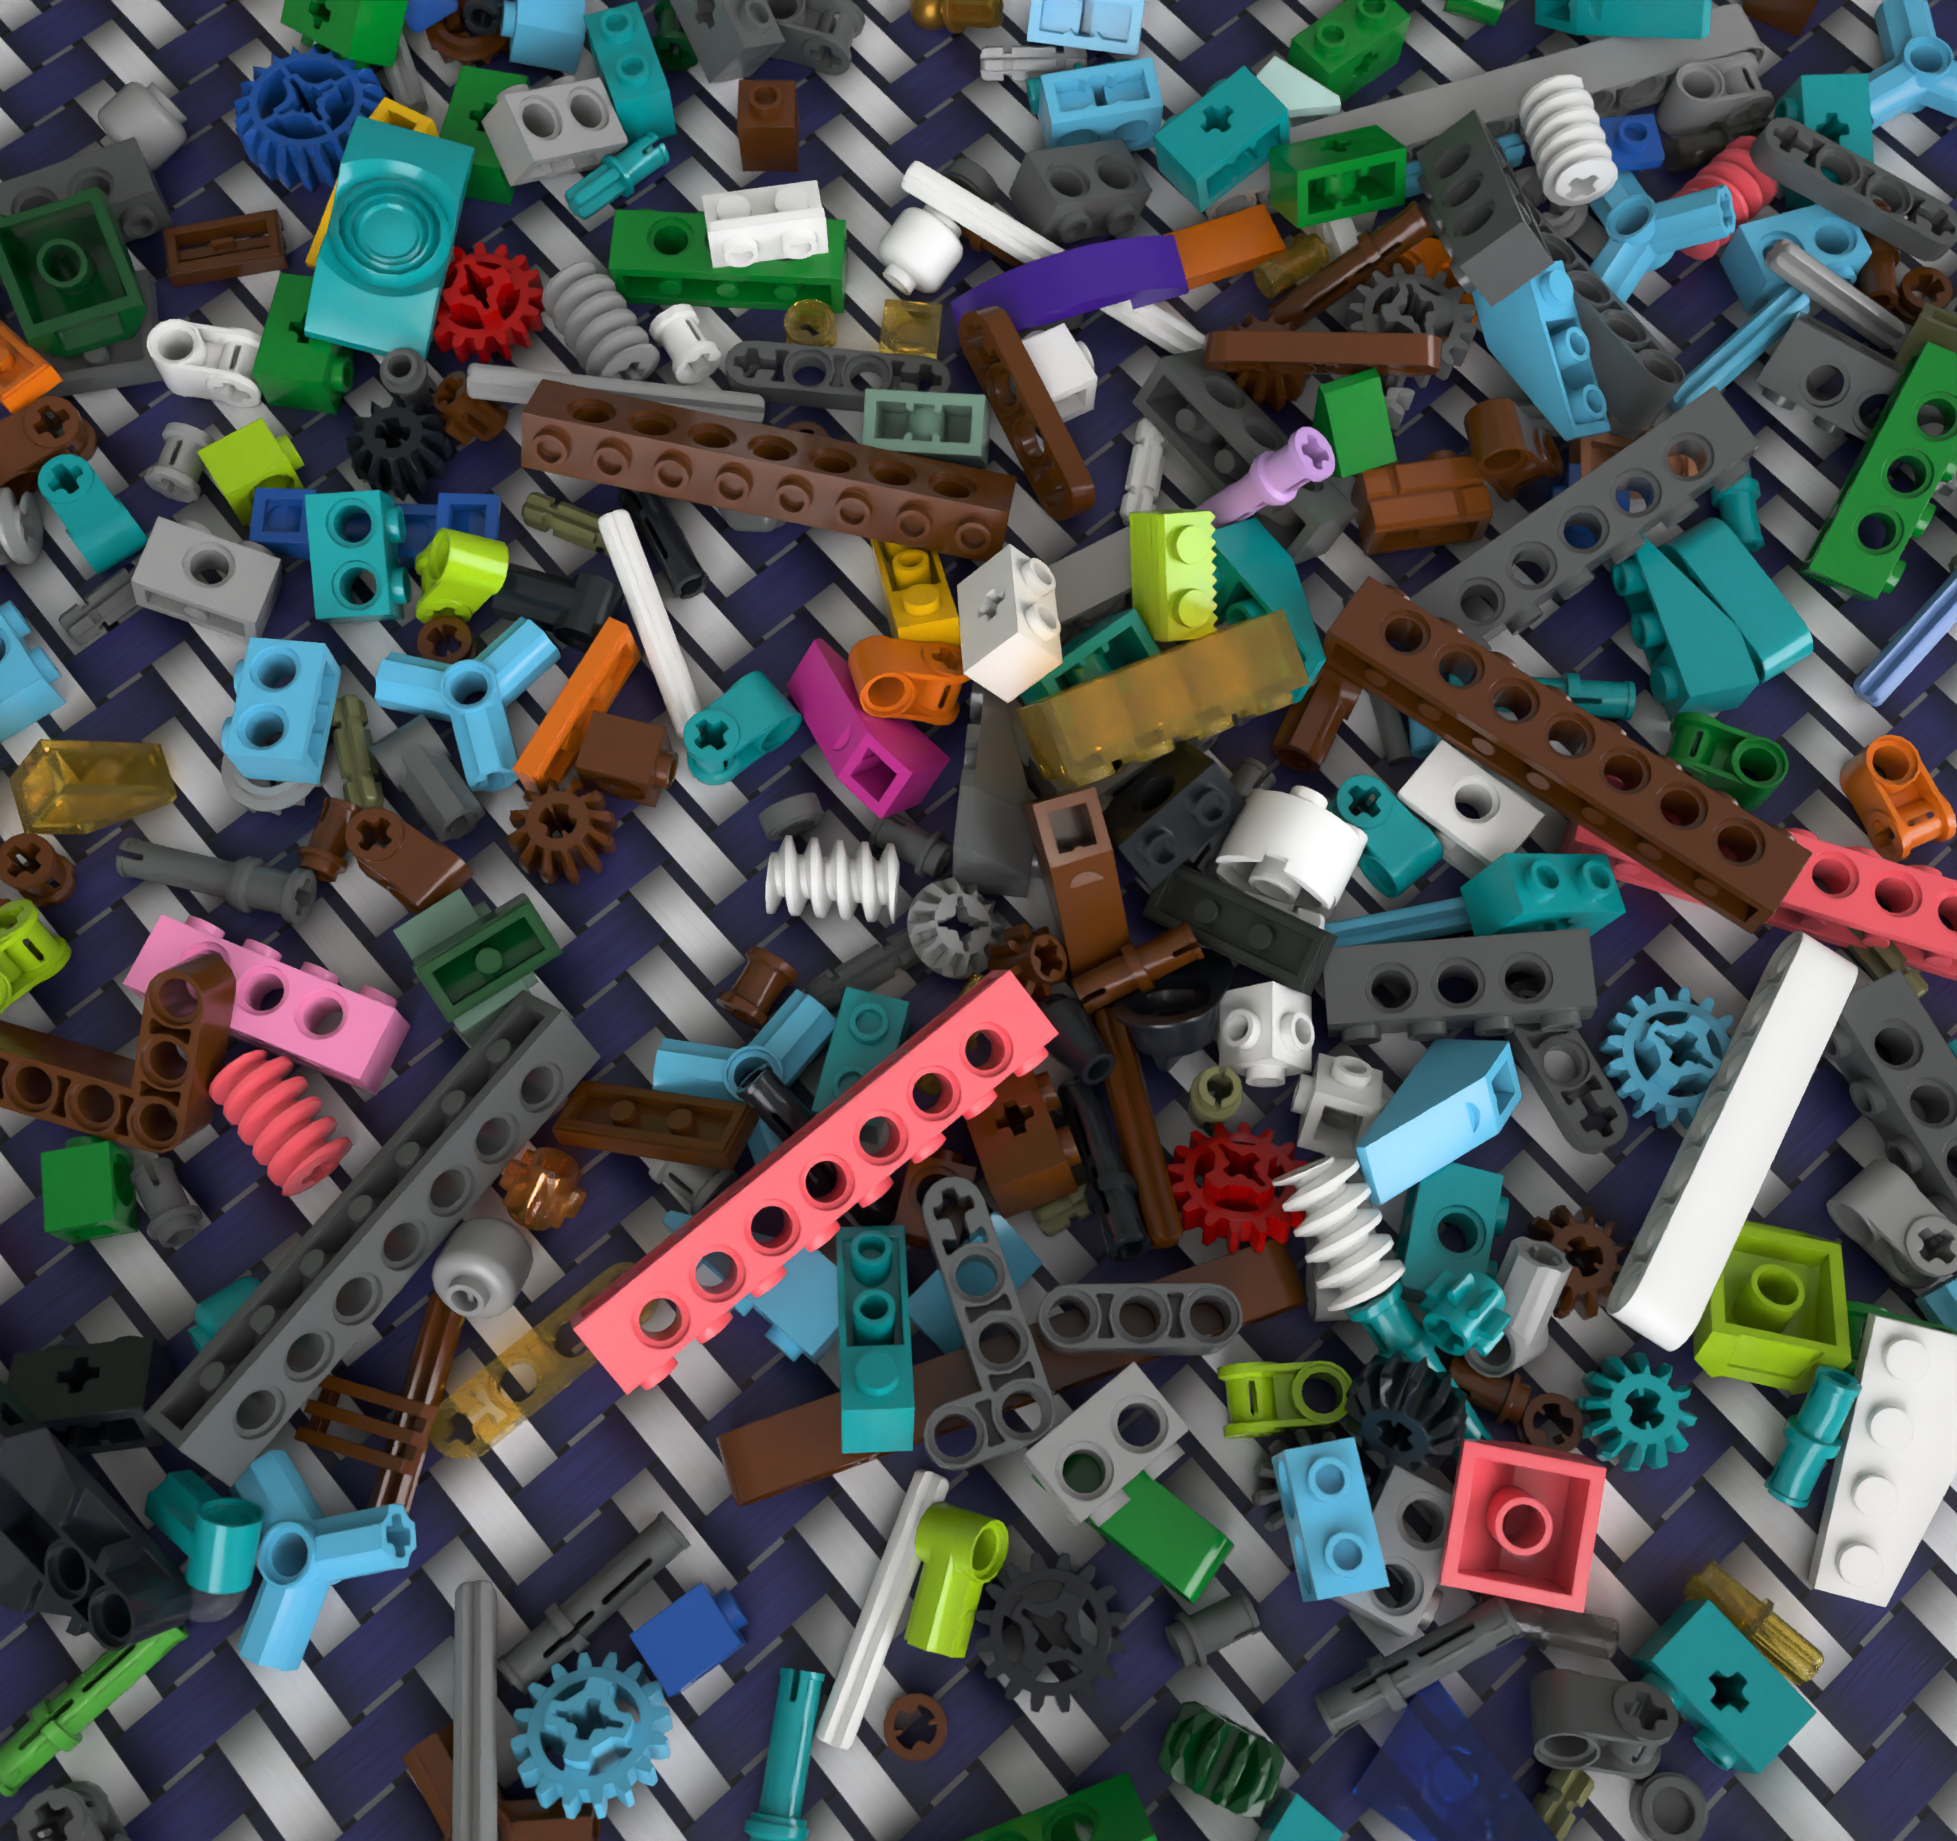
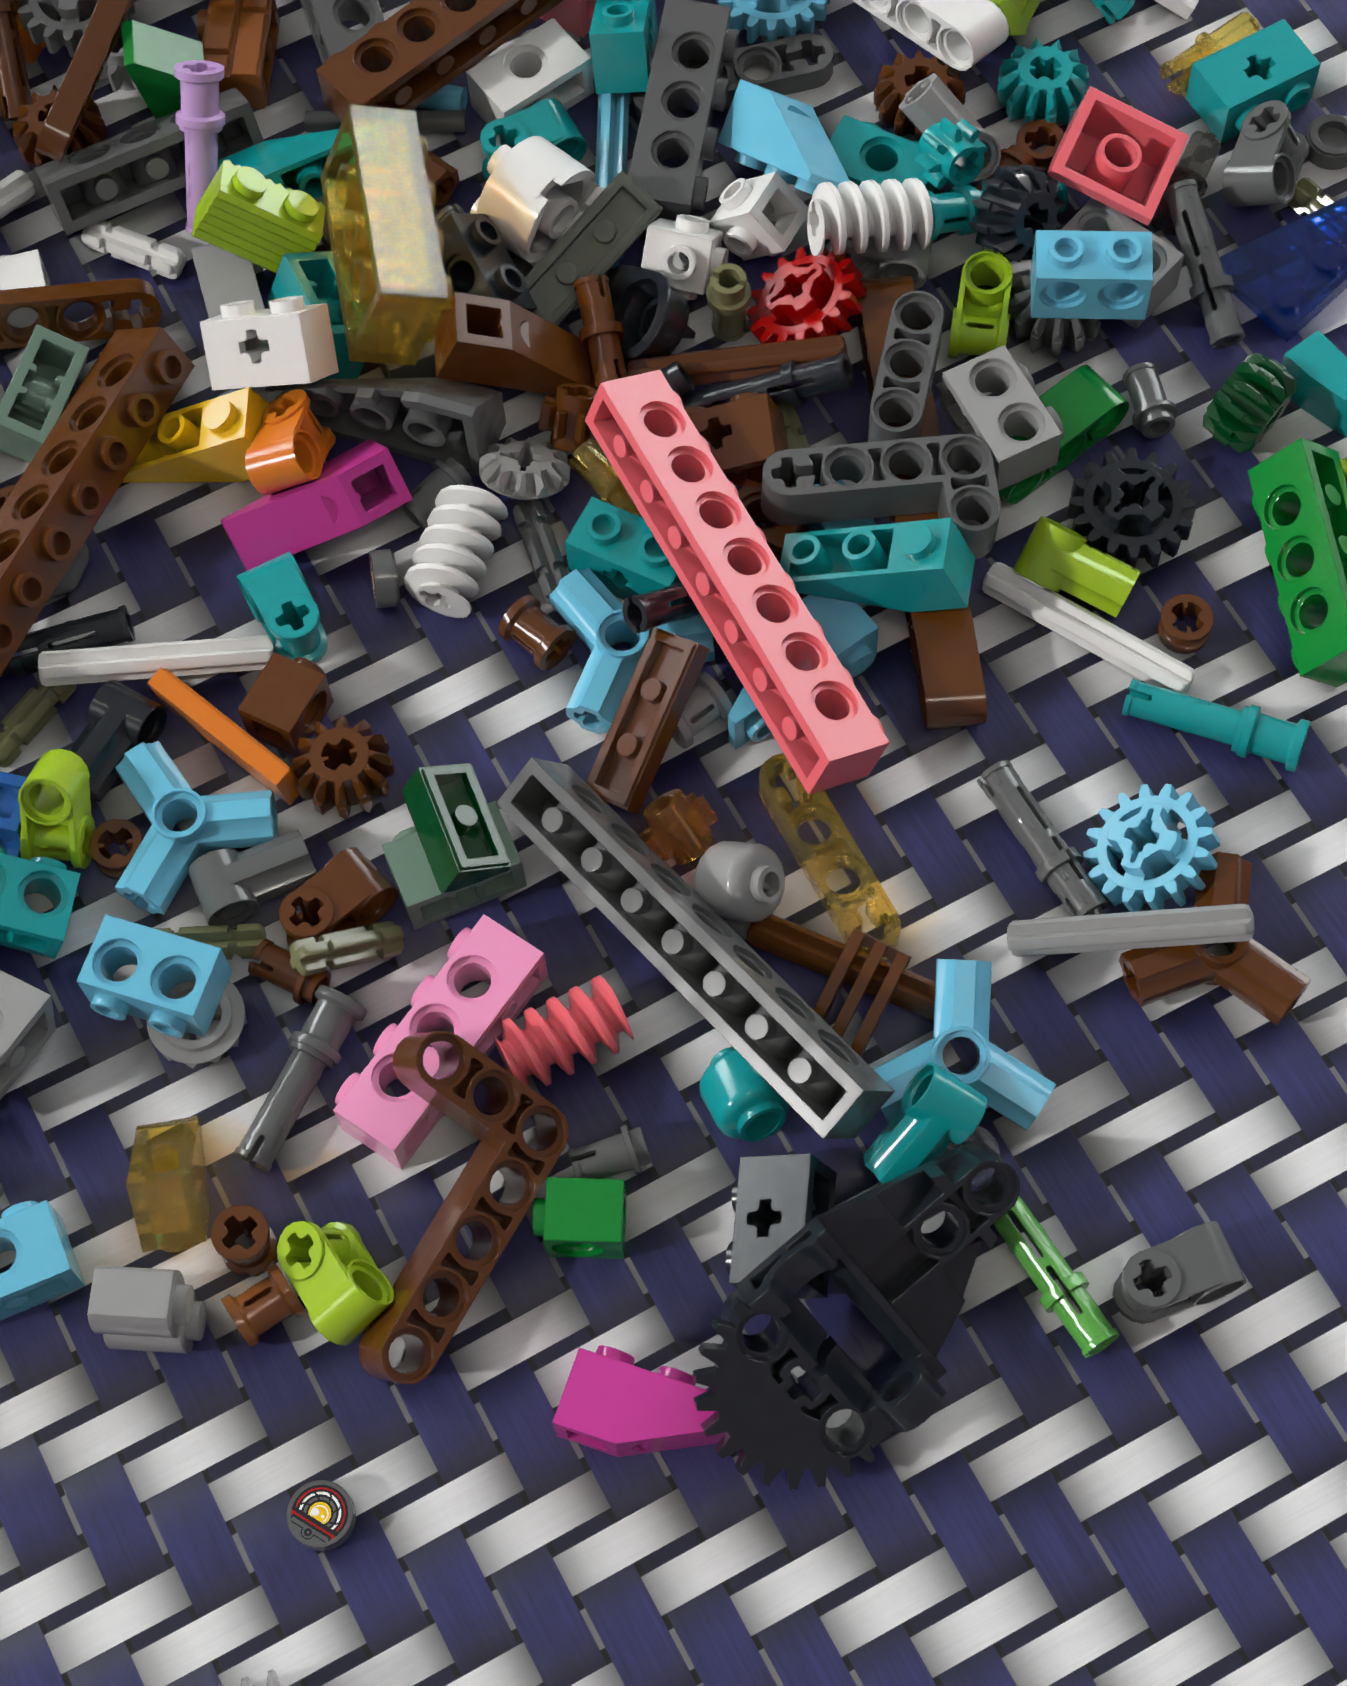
camera: 70 degrees left, 5 degrees down
blue brick [629,1582,748,1697] -> none
none -> olive axle [289,921,405,976]

